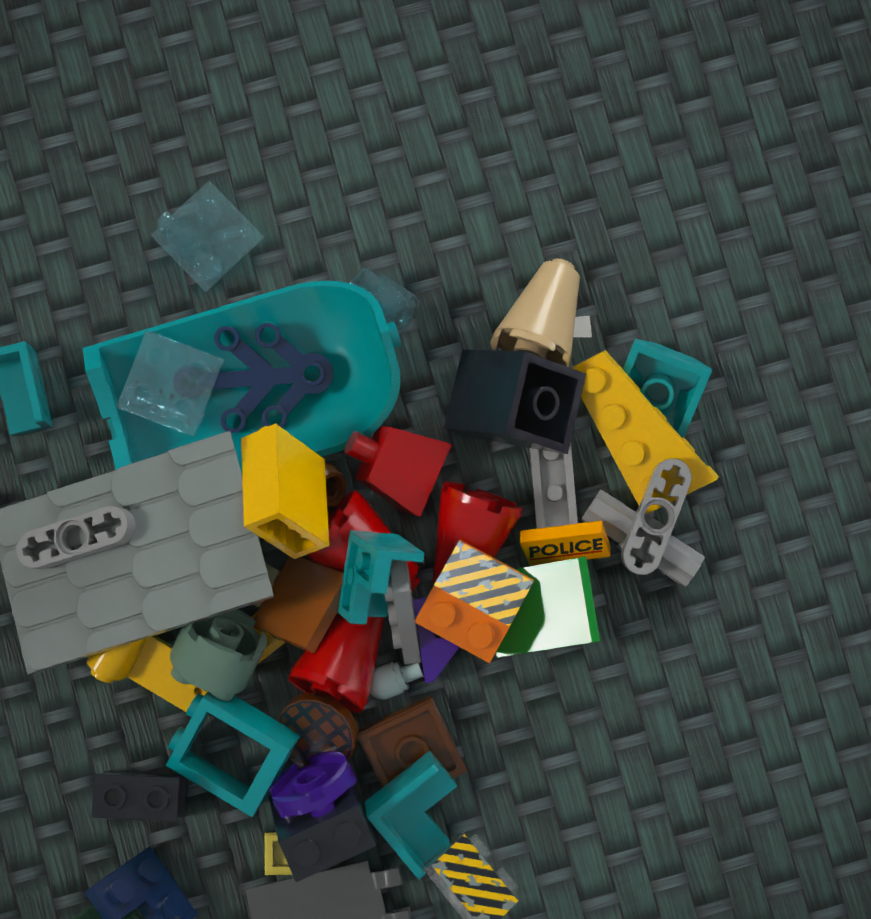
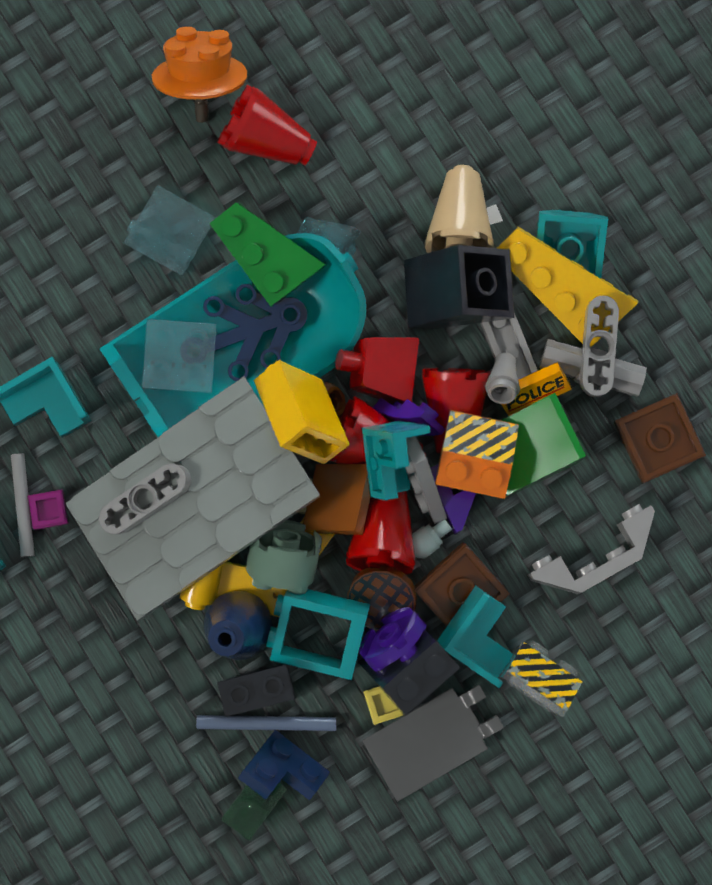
camera: 20 degrees left, 0 degrees up
none -> orange piece [152,27,247,122]
none -> sand blue bar [196,715,336,731]
none -> dark blue cone [204,591,273,660]
none -> green wing [209,202,327,307]
none -> red cone [217,85,317,165]
none -> dark purple slope [373,398,445,436]
none -> light grey cone [485,353,520,404]
none -> light grey slope [528,504,655,594]
none -> reddish brown tile [614,393,706,484]

